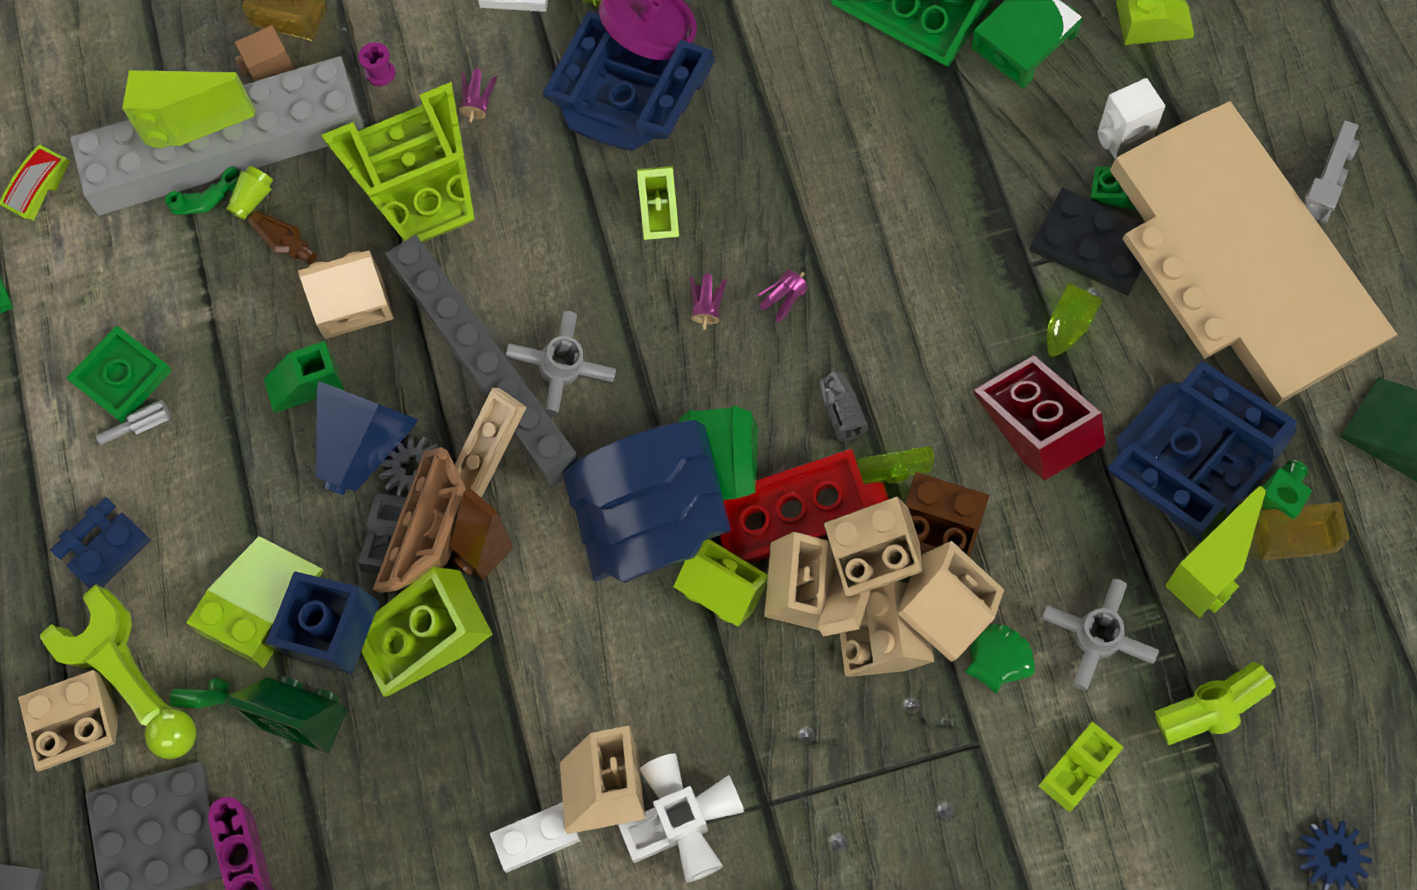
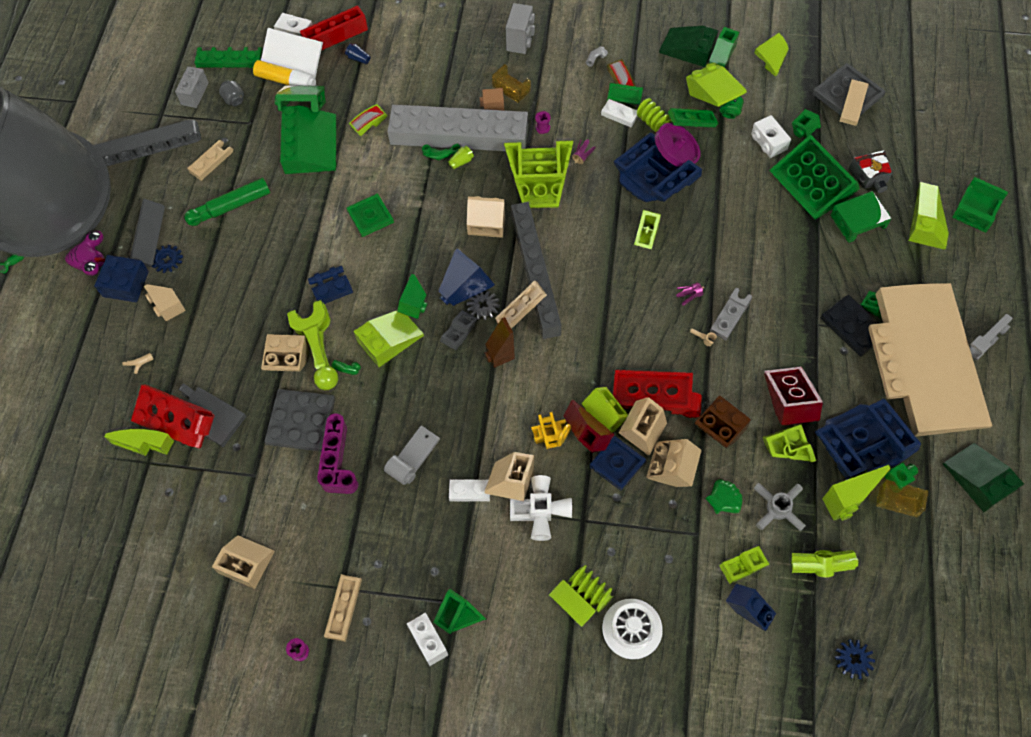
camera: 20 degrees right, 5 degrees down
light grey axle [96,399,171,445] -> none
lime slope [122,70,256,148] -> none
dark green slope [226,676,347,754] -> none
reddish brown piece [248,211,317,265] -> none
green slope [263,341,344,413] -> none
dark blue brick [265,571,380,674] -> none
lime slope [361,567,493,697] -> none
medium nougat wedge [373,447,466,593] -> none
light grey bar [505,311,616,416] -> none
dark blue slope [563,420,731,583] -> none
green slope [679,405,759,500] -> none
flat silver piece [689,273,727,330] -> none
tan tile [817,568,871,636] -> none
dark grey hinge [819,371,869,441] -> none
tan slope [824,497,923,598] -> none
clear neon green plate [857,446,935,484] -> none
tan slope [897,541,1004,661] -> none
clear neon green plate [1047,283,1103,357] -> none
white brick [1097,78,1165,159] -> none
none -> light grey door [384,425,440,485]
none -> green slope [397,274,428,319]
none -> yellow piece [531,412,571,449]
none -> dark red slope [563,400,614,452]
none -> dark blue plate [590,436,646,491]
none -> tan hand [690,329,717,346]
none -> light grey plate [710,288,752,341]
none -> dark blue slope [726,584,776,631]
none -> lime slope [762,424,816,462]

